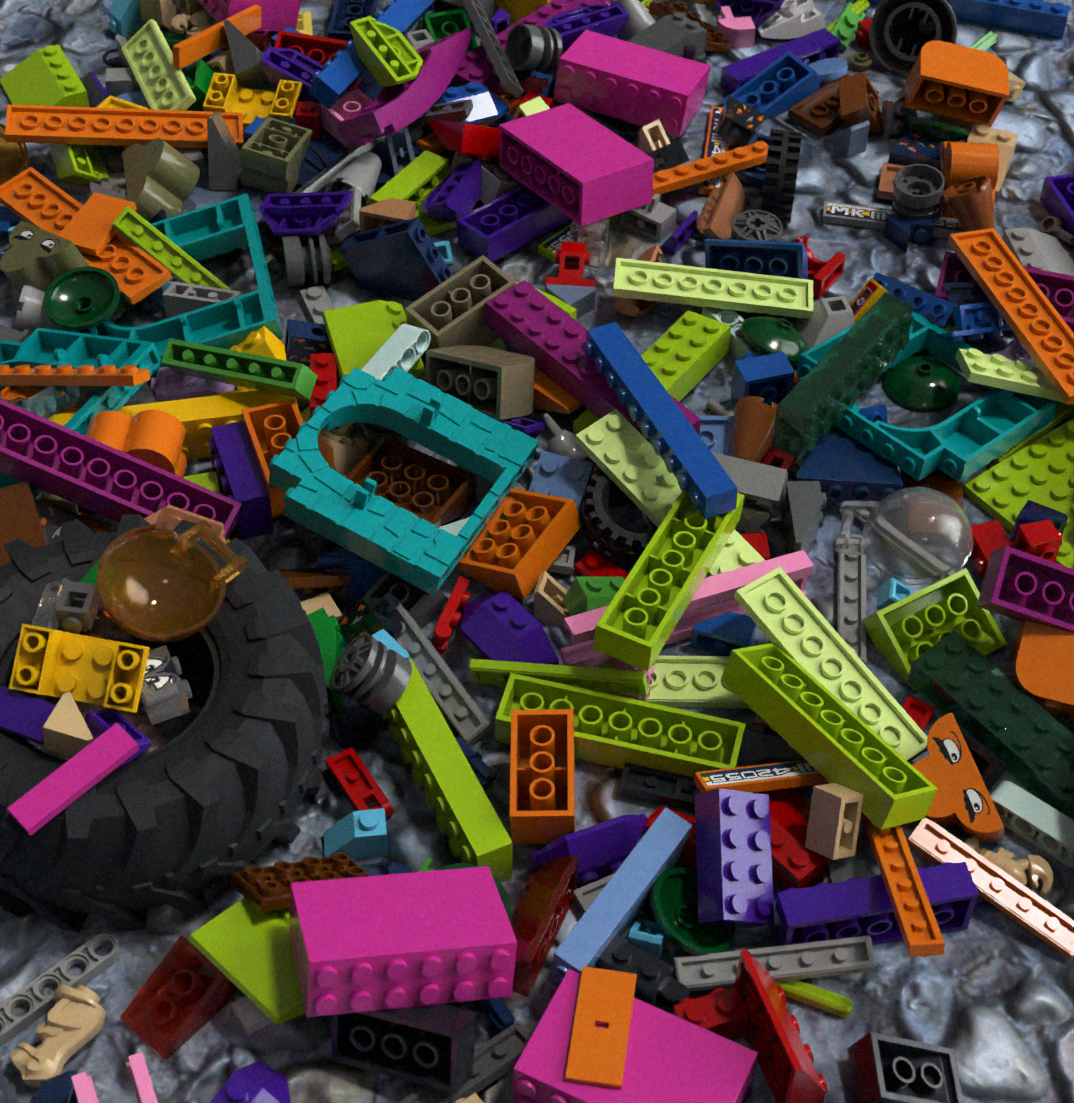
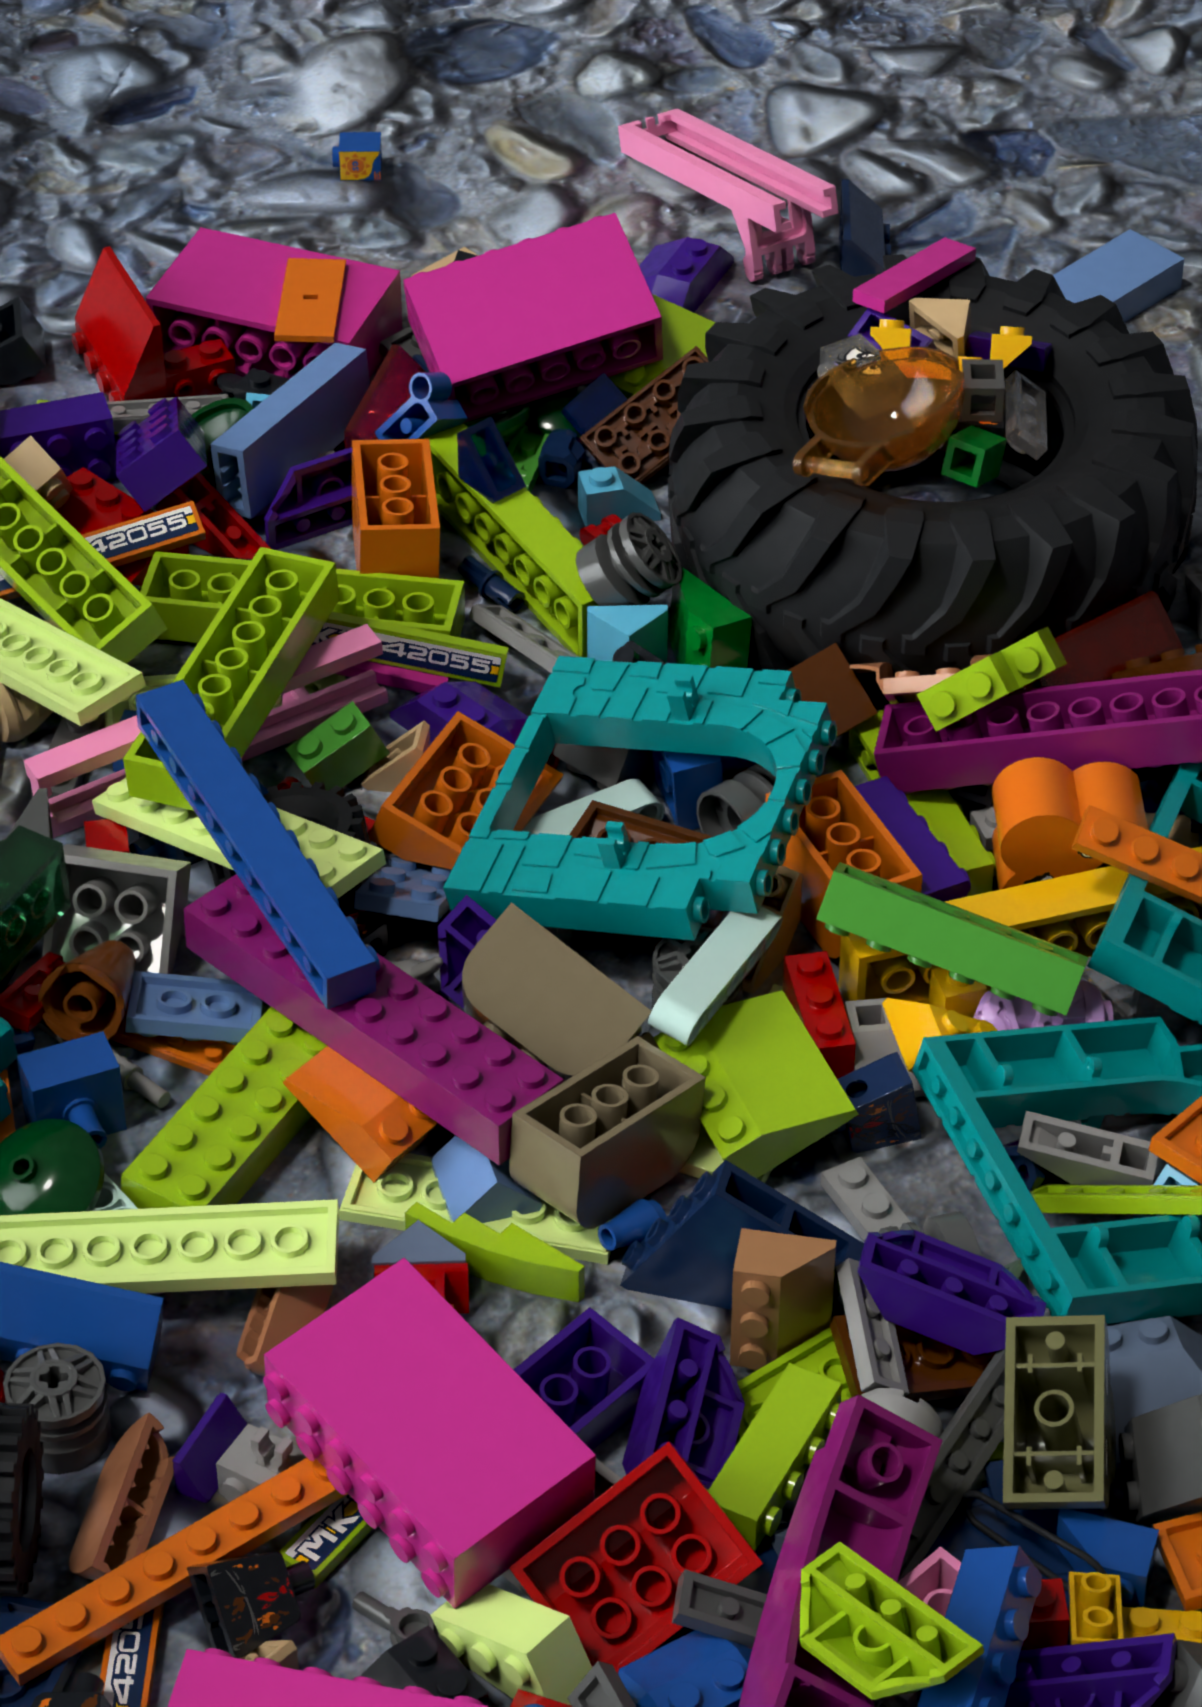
camera: 175 degrees right, 5 degrees down
none -> blue hinge [374,372,468,440]
none -> clear blue slope [457,417,526,504]
none -> lime arch [916,627,1067,732]

